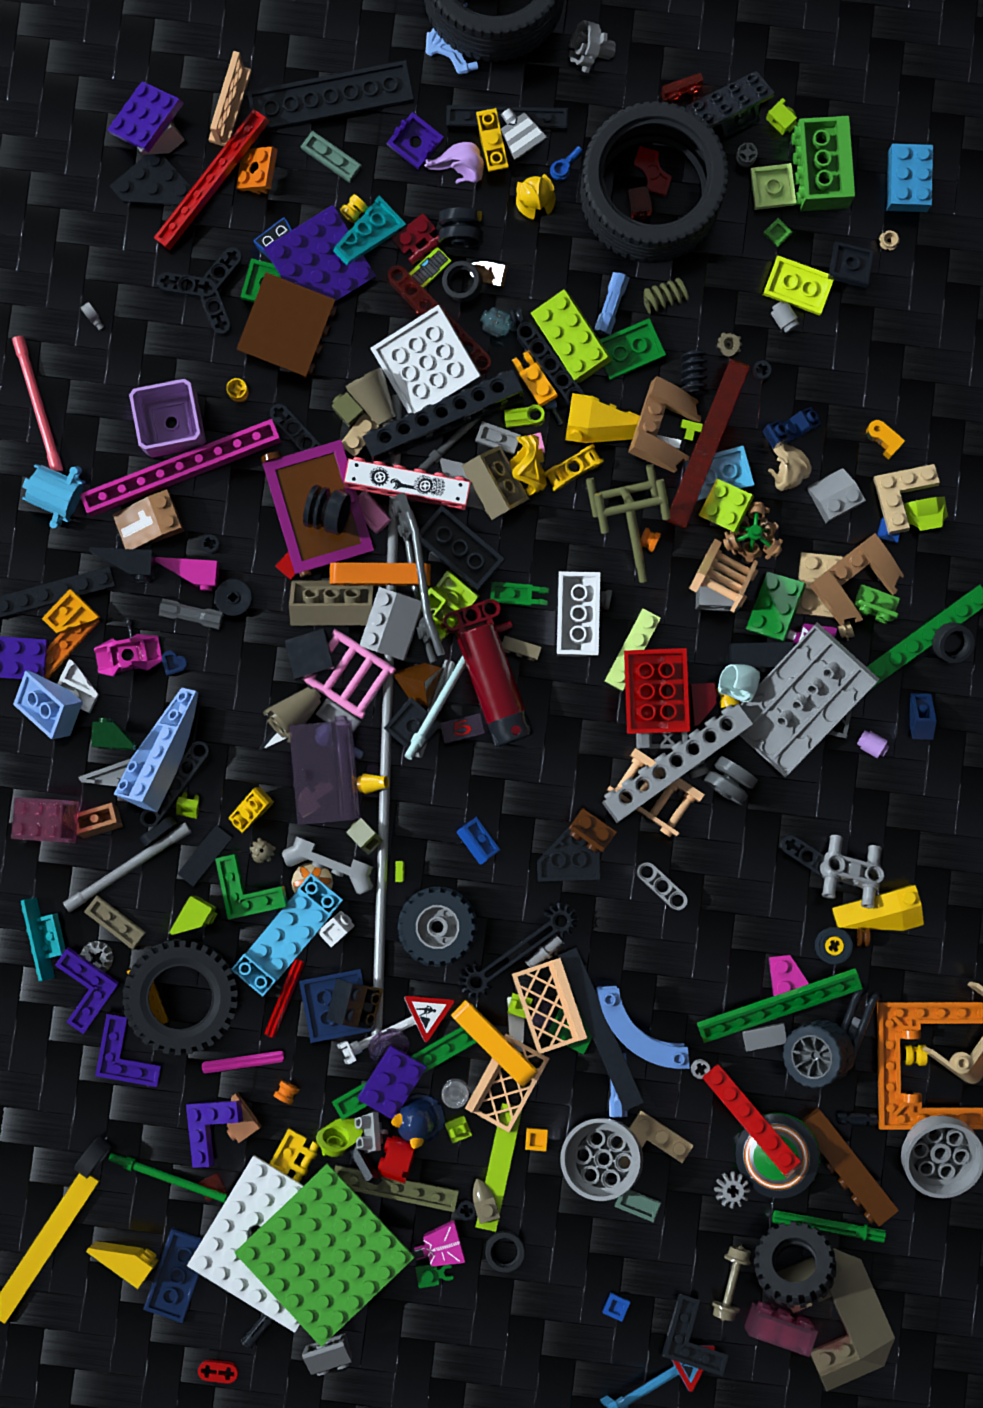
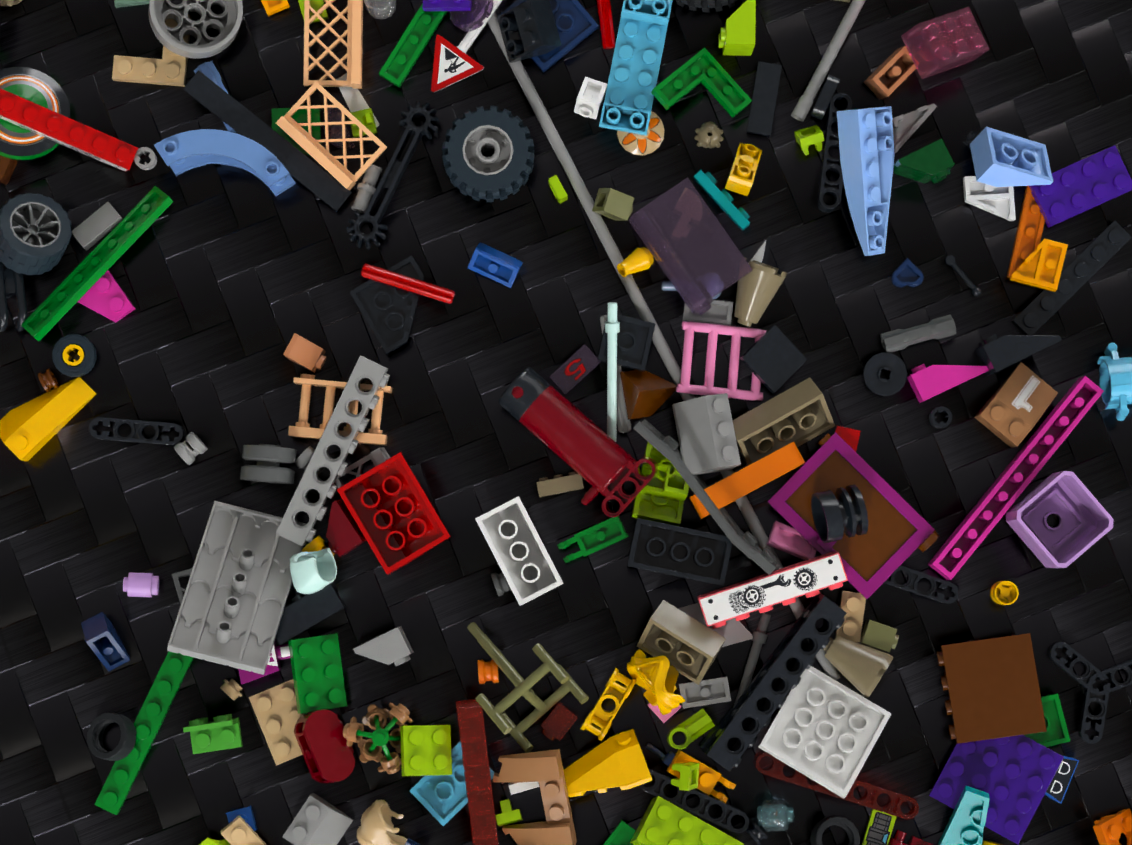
camera: 145 degrees right, 0 degrees up
dark pink piece [94,634,162,677] -> none
light grey plate [282,836,373,895] -> none
light orange beam [451,1000,538,1087] -> none
reddish brown bracket [568,808,617,853] -> none
yellowish green plate [604,609,661,691] -> none
light grey beam [637,863,687,910] -> none
light nougat fence [689,539,758,612] -> none
light grey gear [714,1171,750,1208] -> none
medium nougat wedge [809,533,904,625] -> none
light grey piece [820,835,884,909] -> none
none -> light grey wheel [173,431,208,465]
none -> nougat slope [283,333,327,373]
none -> dark red brick [294,709,355,783]
none -> red axle [361,264,455,304]
none -> clear red brick [541,702,578,741]
none -> lime tile [671,762,700,791]
none -> teal plate [694,170,750,232]

